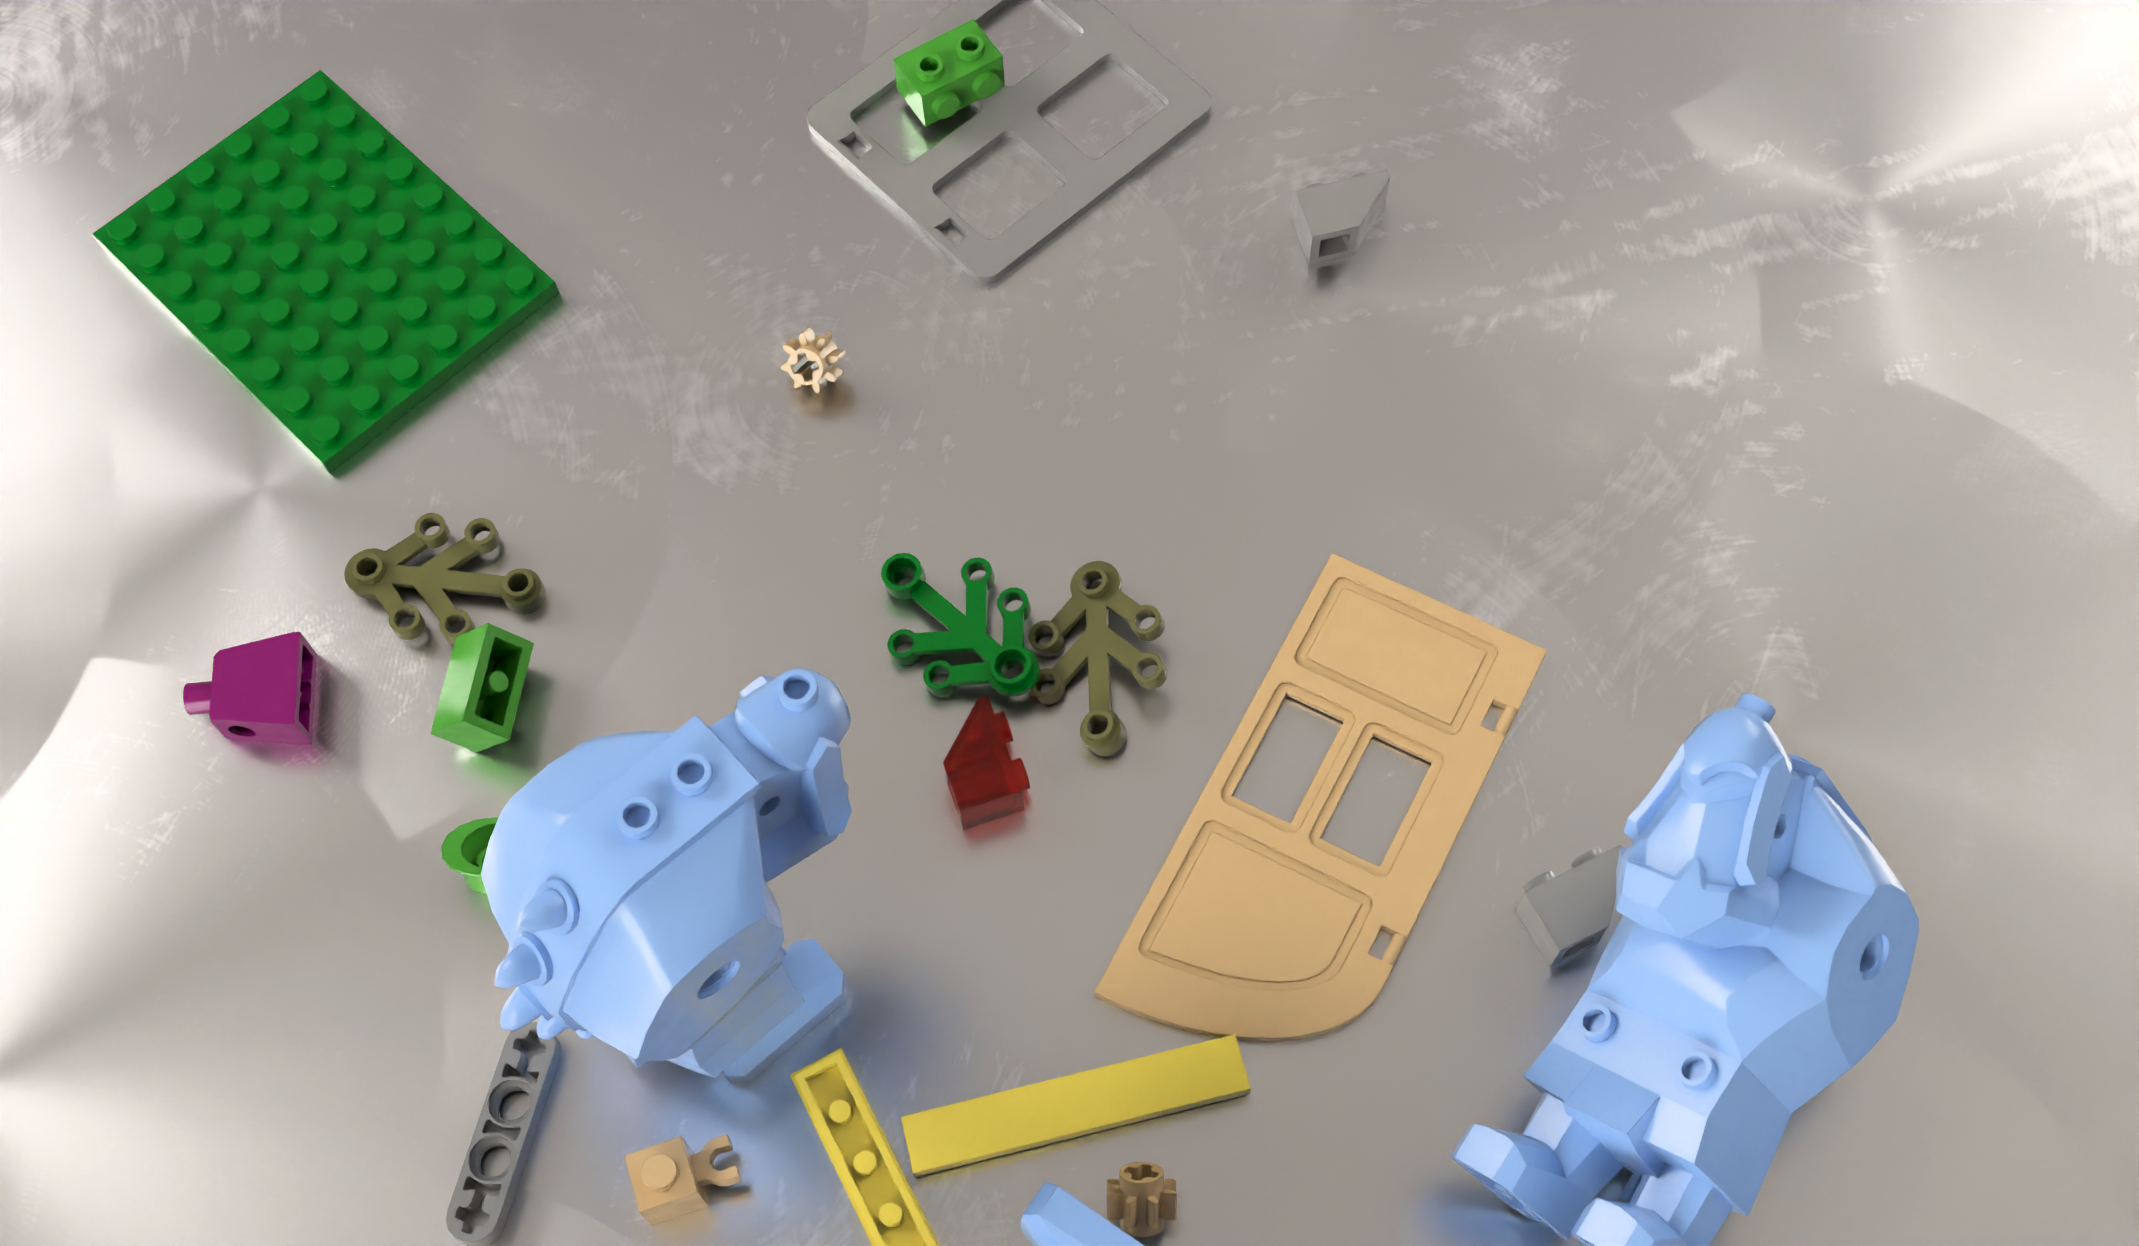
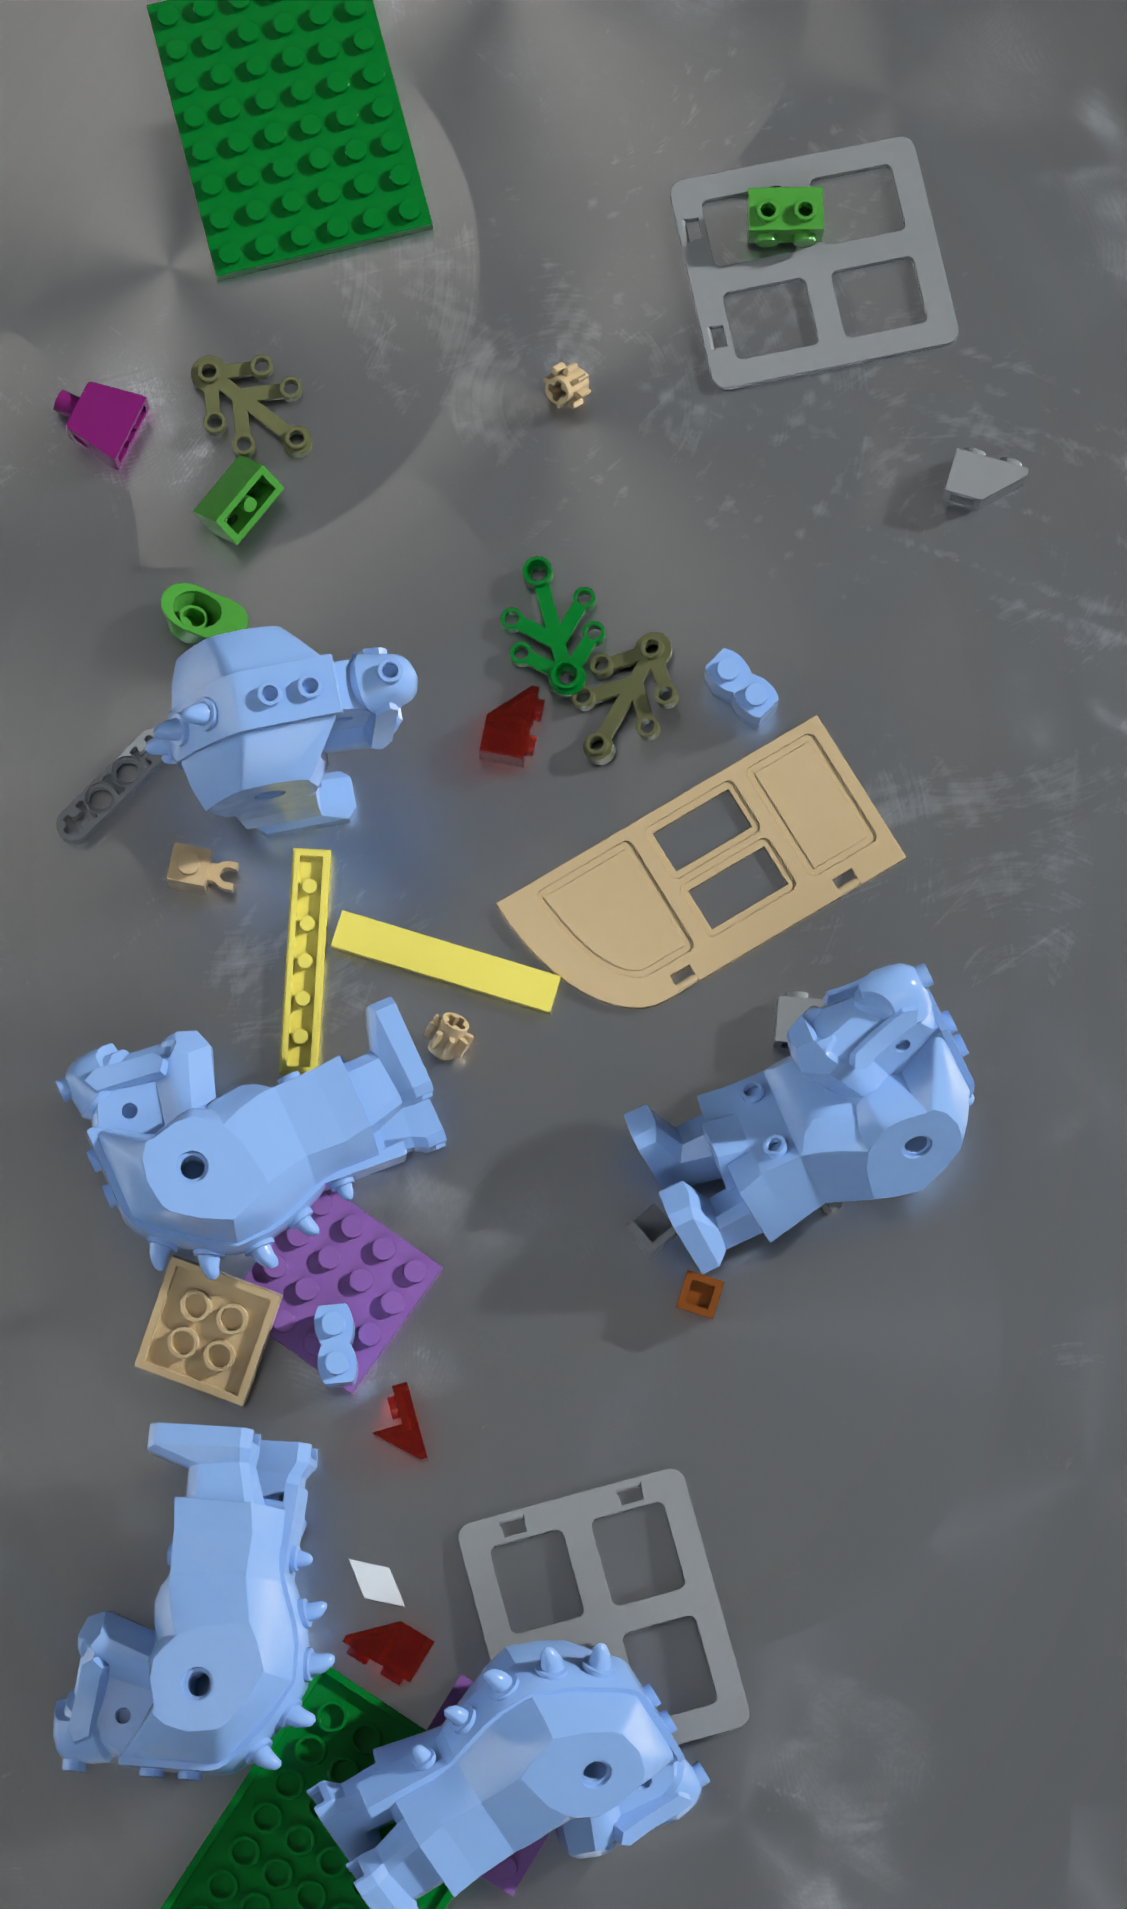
camera: 25 degrees right, 15 degrees up
none -> light blue brick [704,648,779,729]

